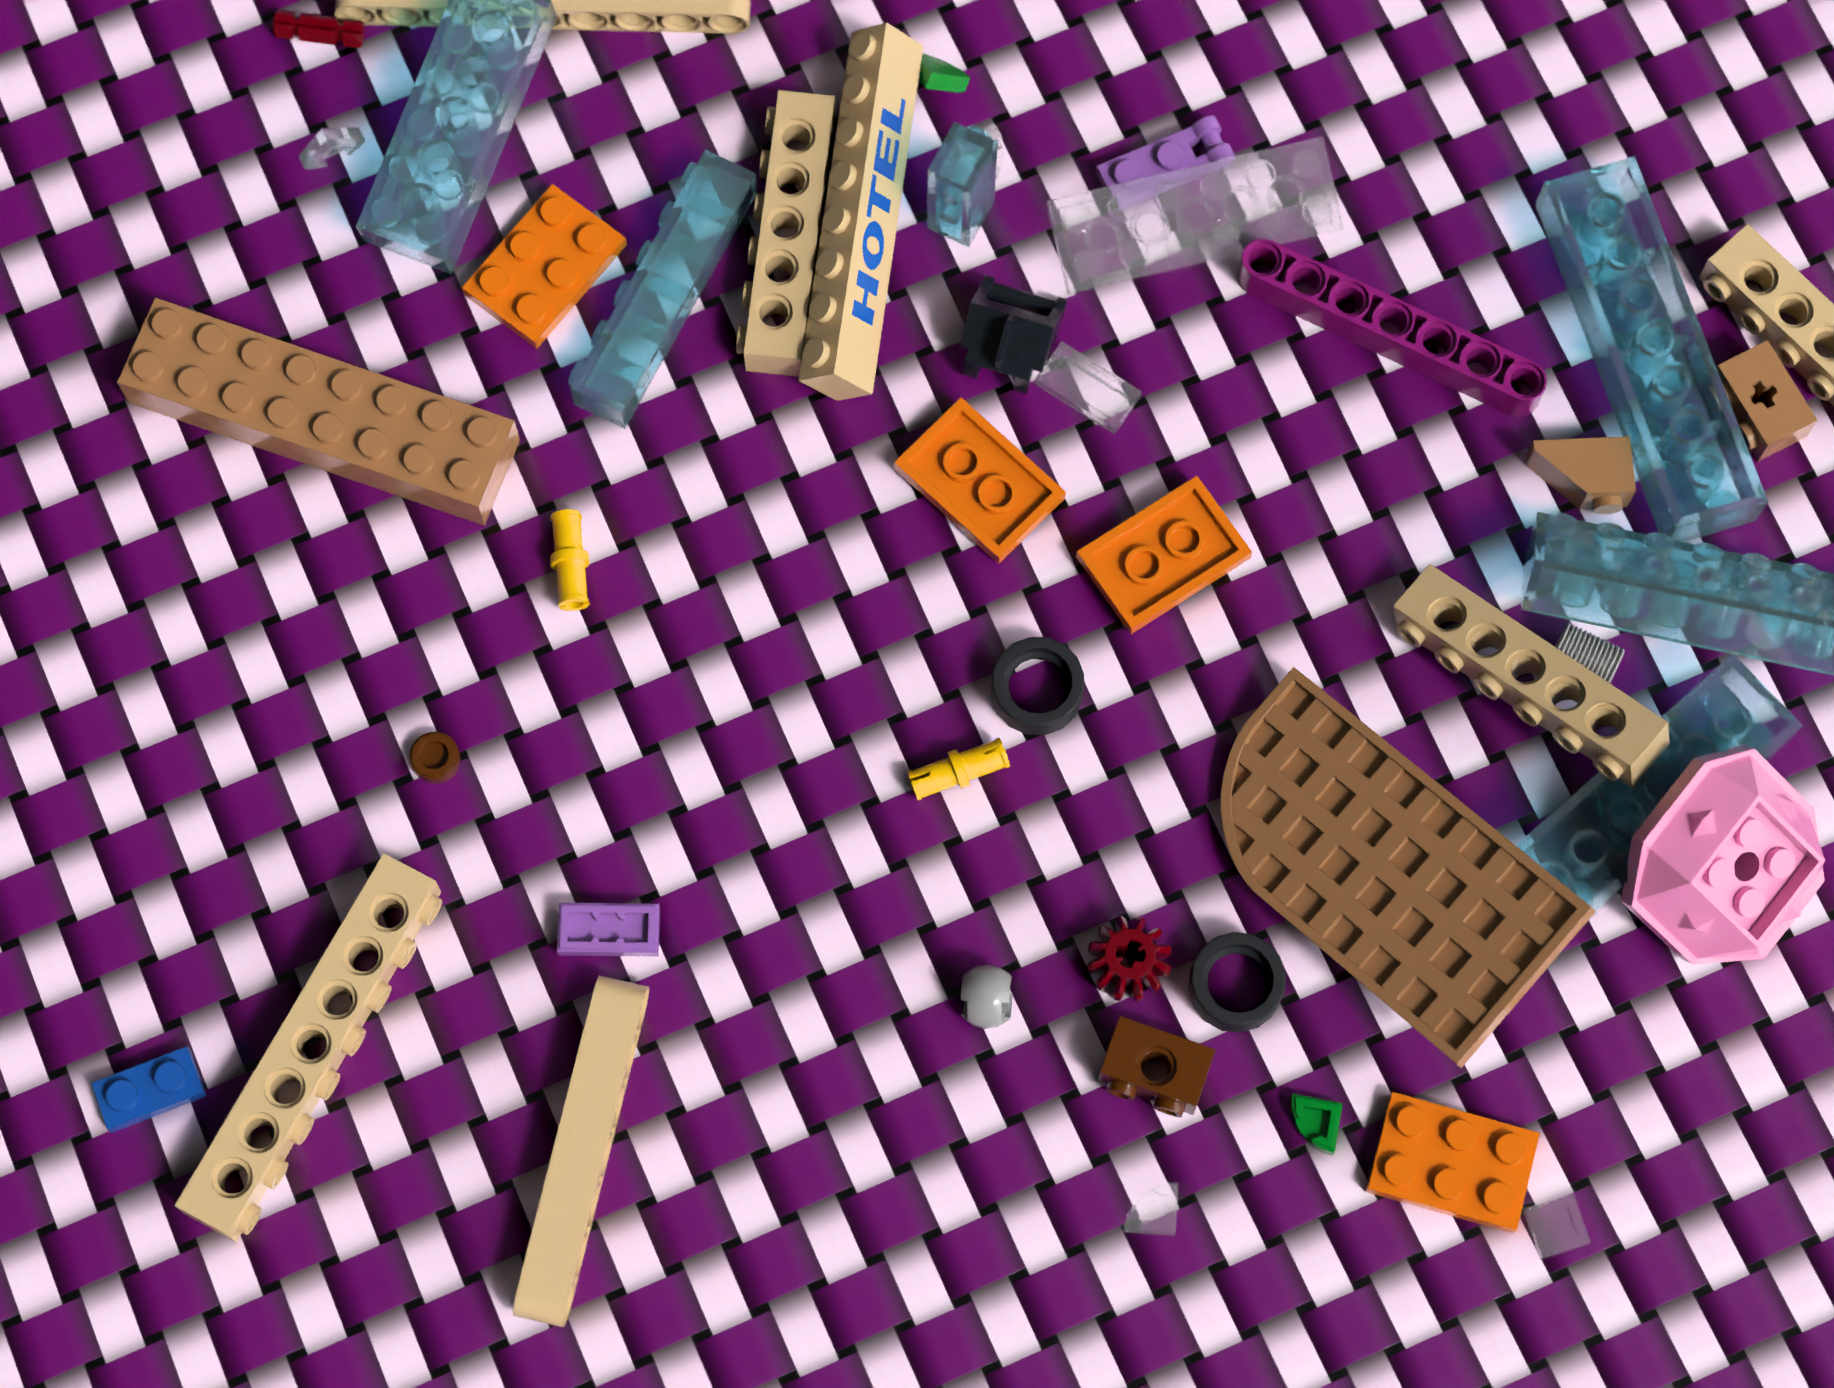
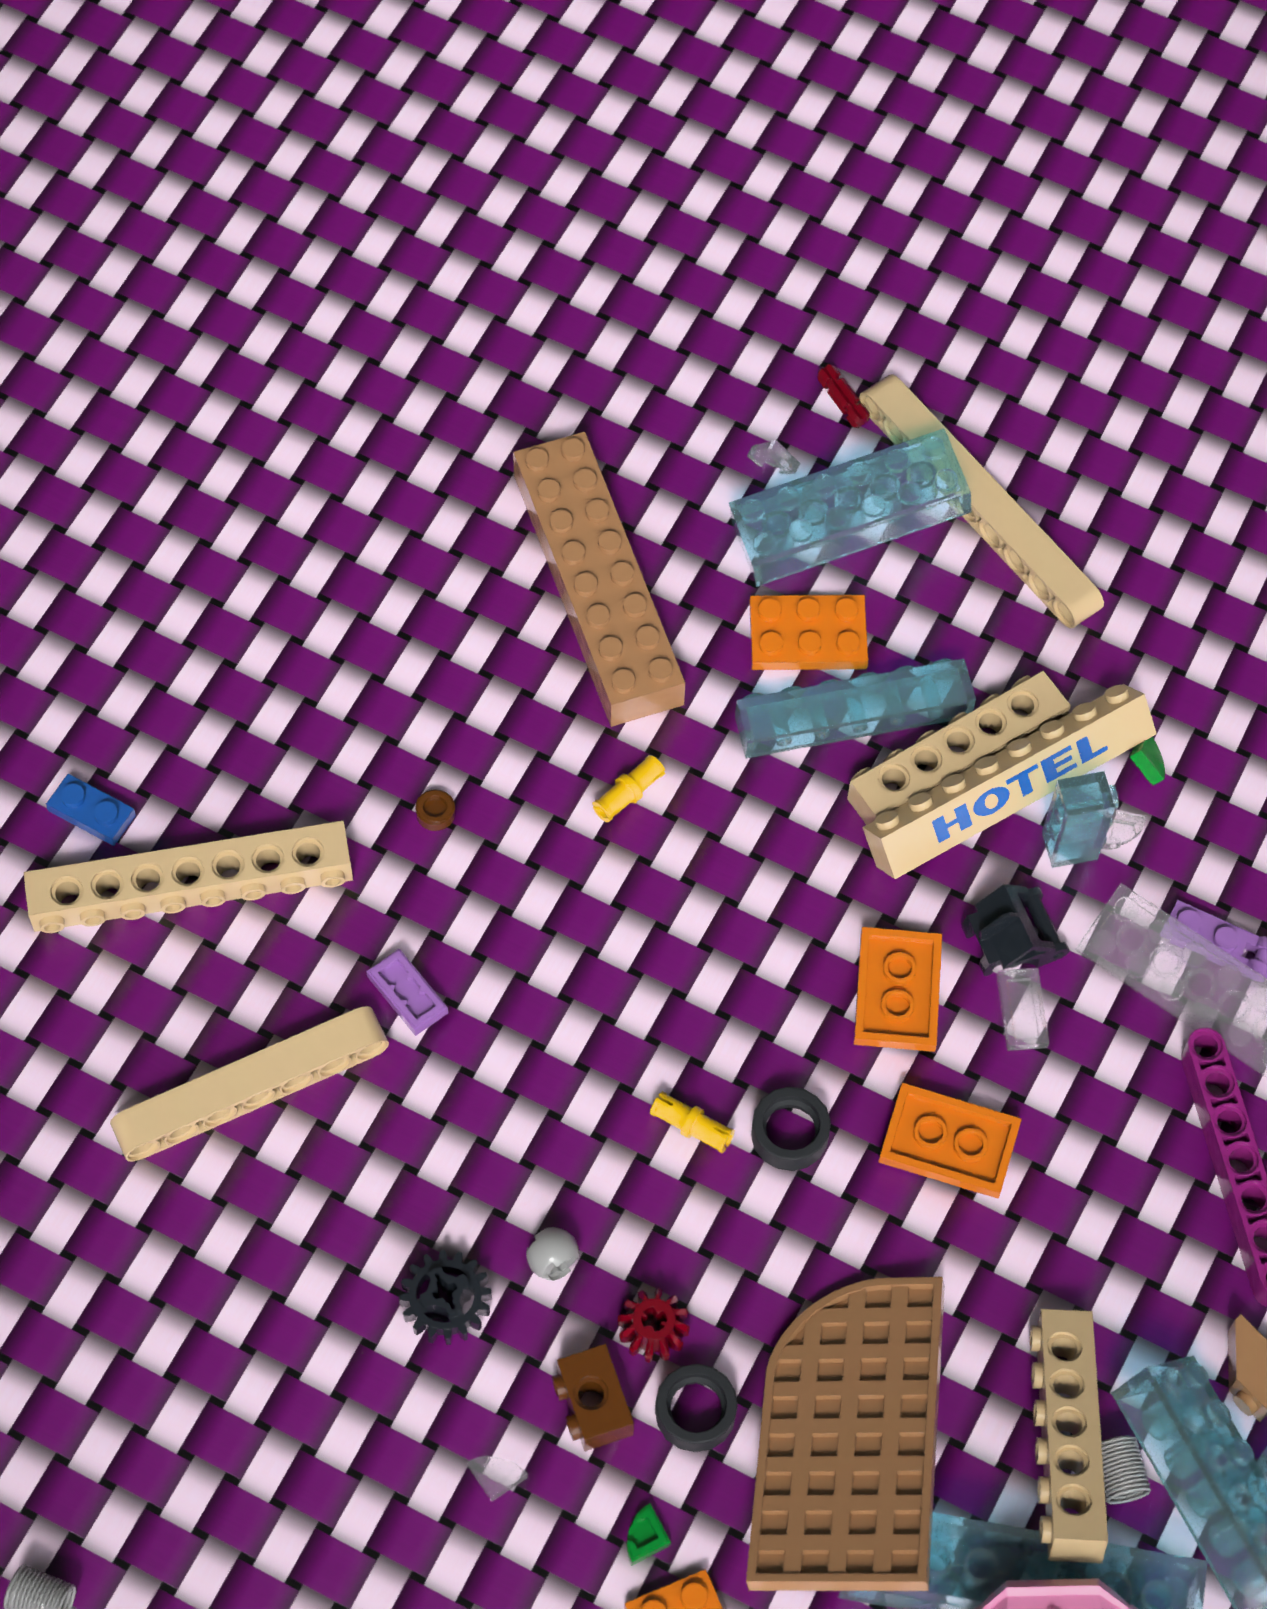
camera: 50 degrees right, 10 degrees down
none -> black gear [399,1250,492,1345]

